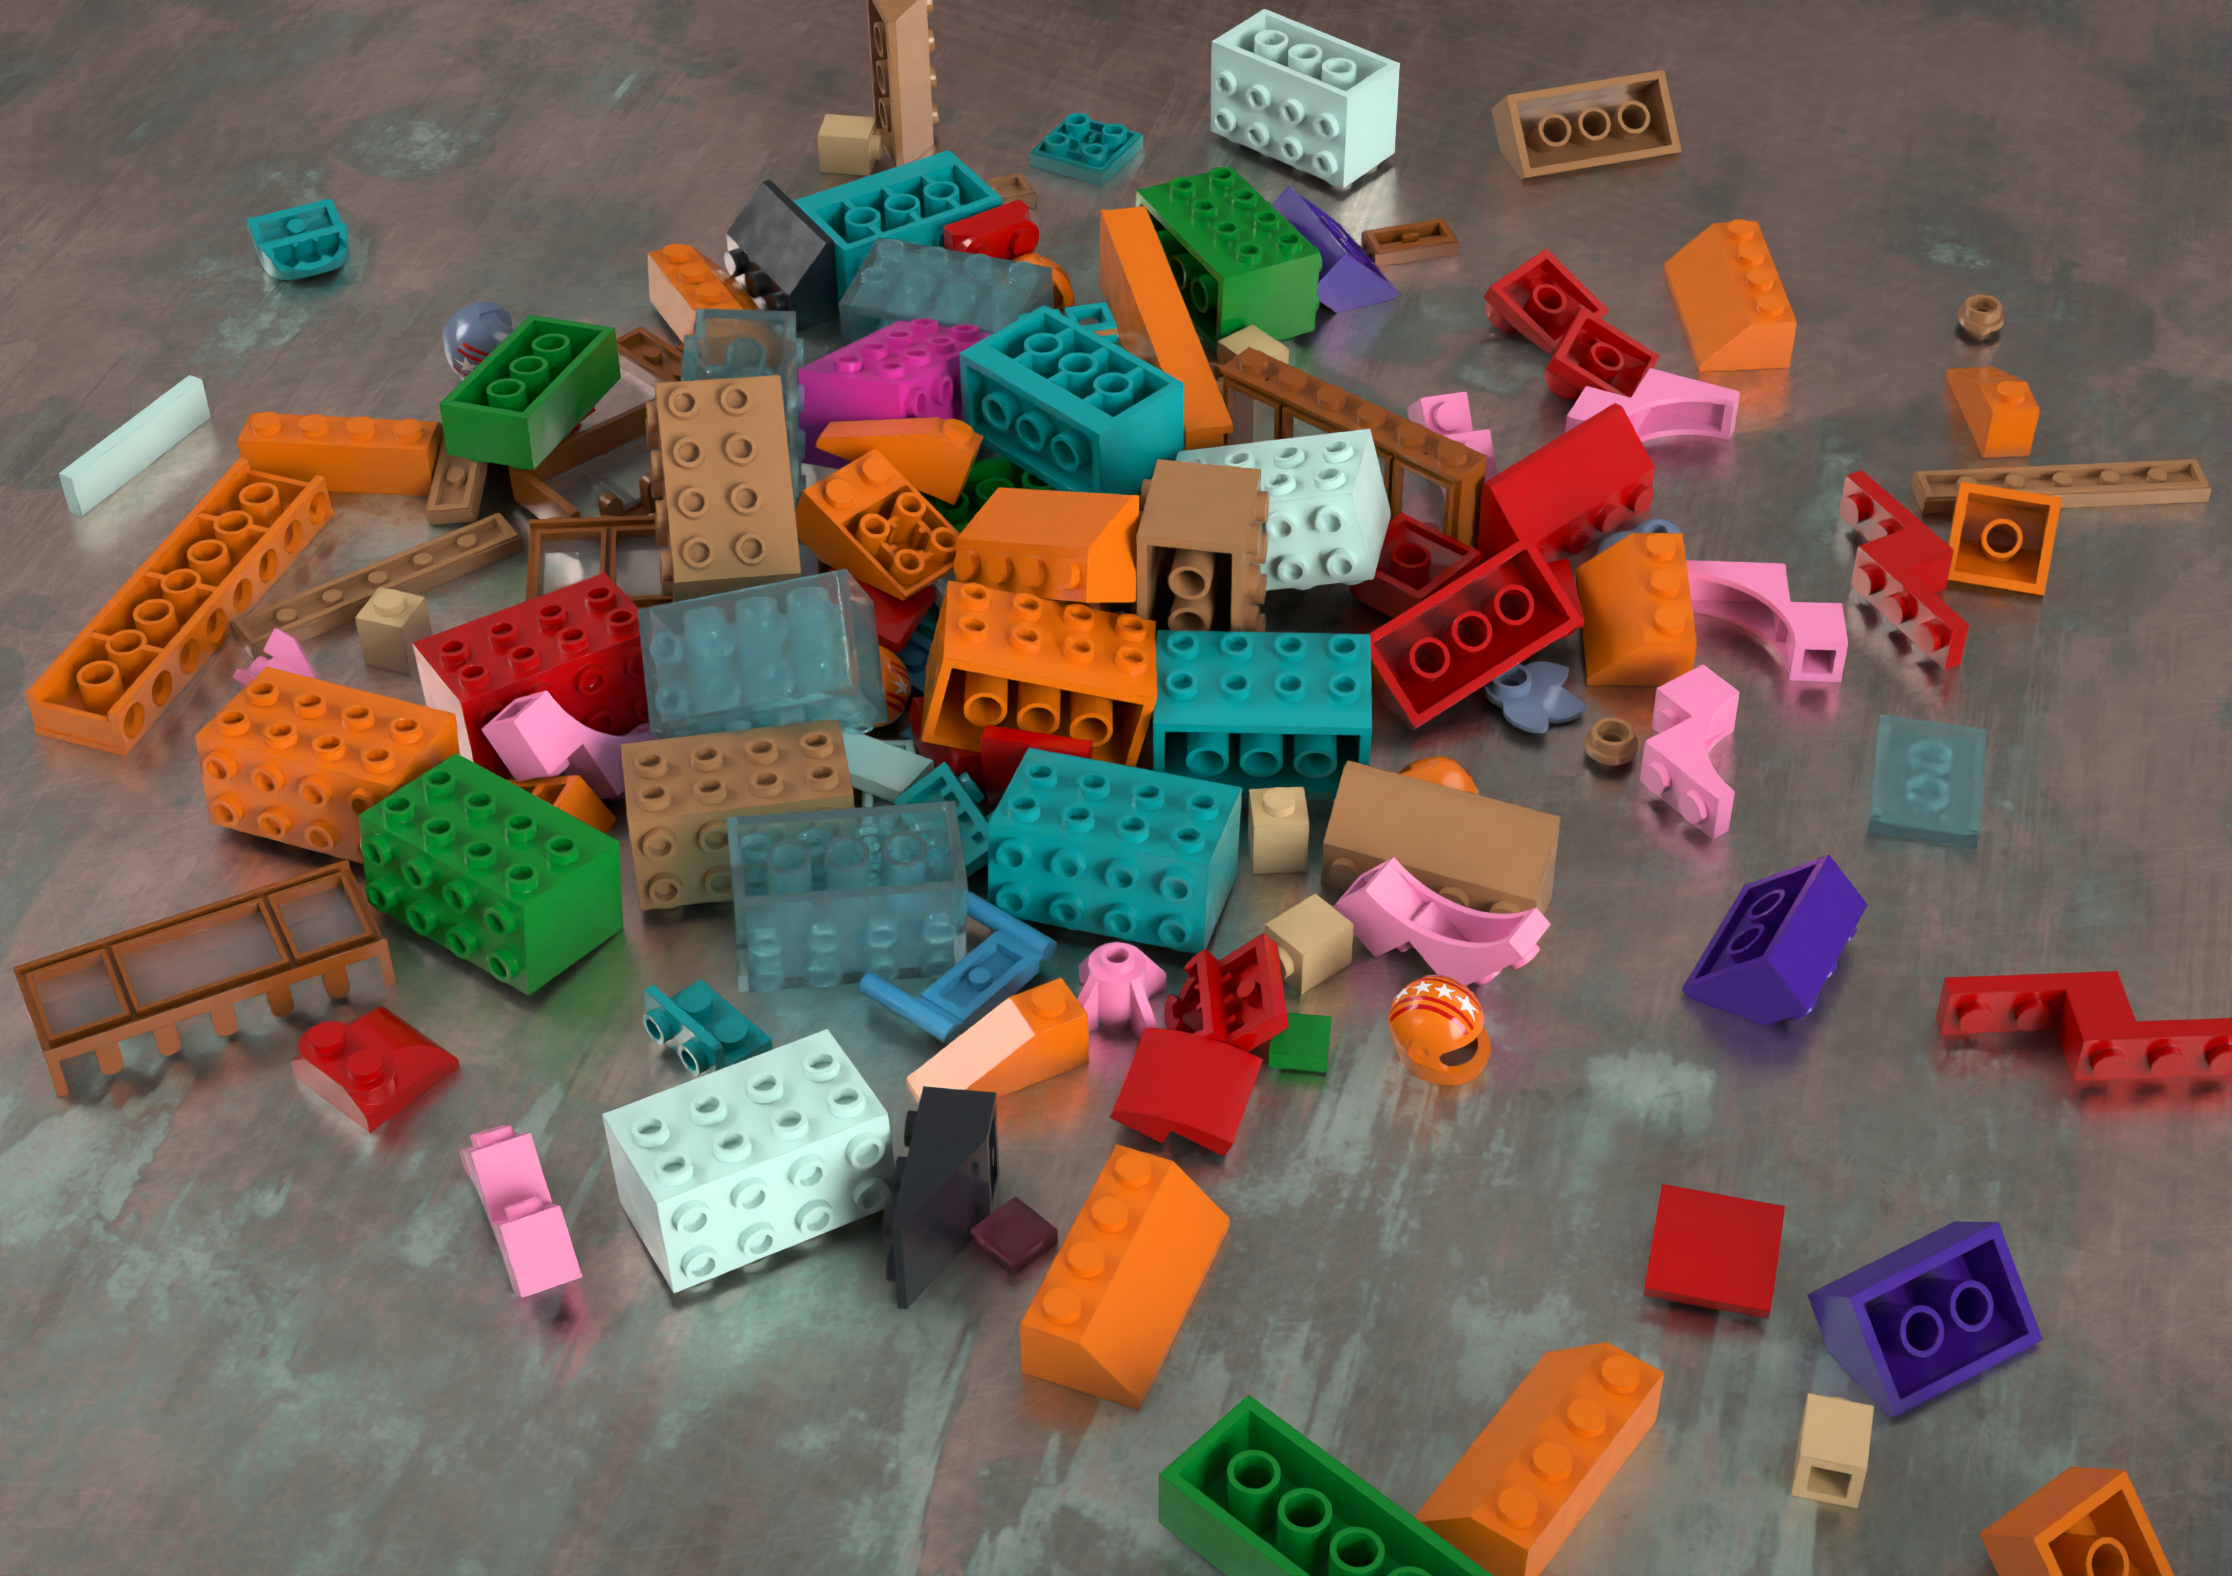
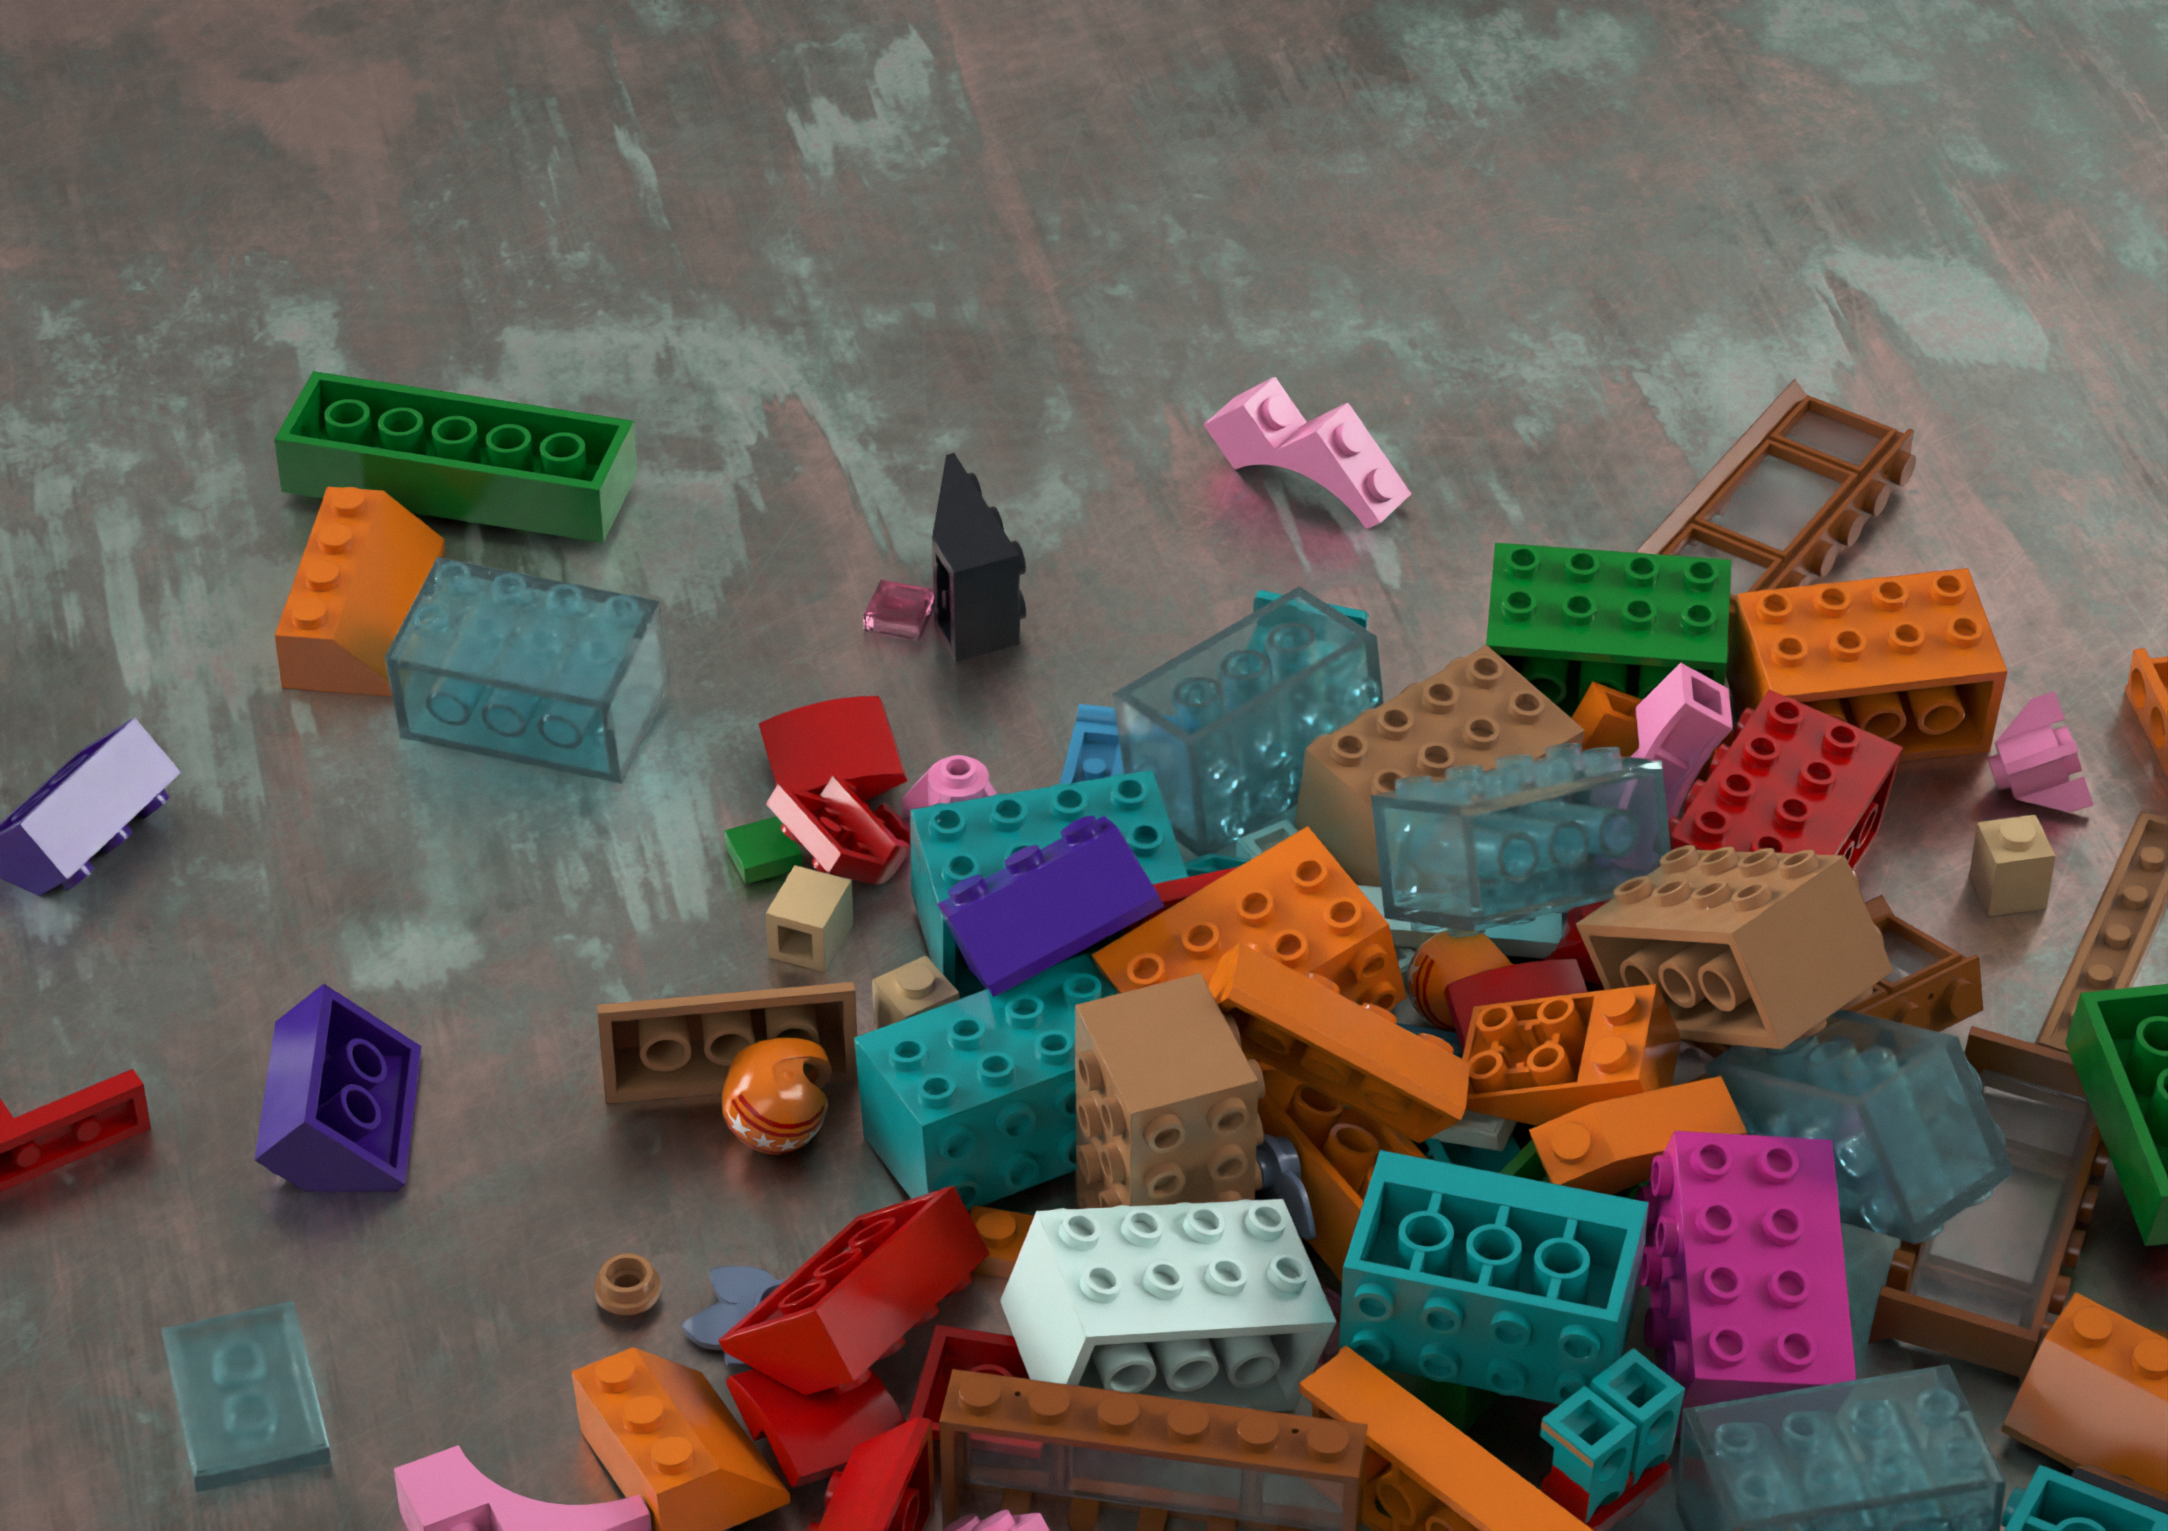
camera: 150 degrees right, 0 degrees up
red slope [290,1005,460,1133] -> none
light aqua brick [602,1029,899,1293] -> none
orange slope [906,978,1089,1104] -> none
orange slope [1020,1144,1230,1410] -> none
bright pink arch [1333,857,1551,987] -> none
orange helmet [1388,975,1491,1086] -> none
bright pink arch [1640,664,1740,840] -> none
red slope [1643,1184,1785,1319] -> none
tan brick [1791,1393,1874,1509] -> none
none -> clear light blue brick [385,557,670,784]
none -> dark purple slope [937,815,1164,997]

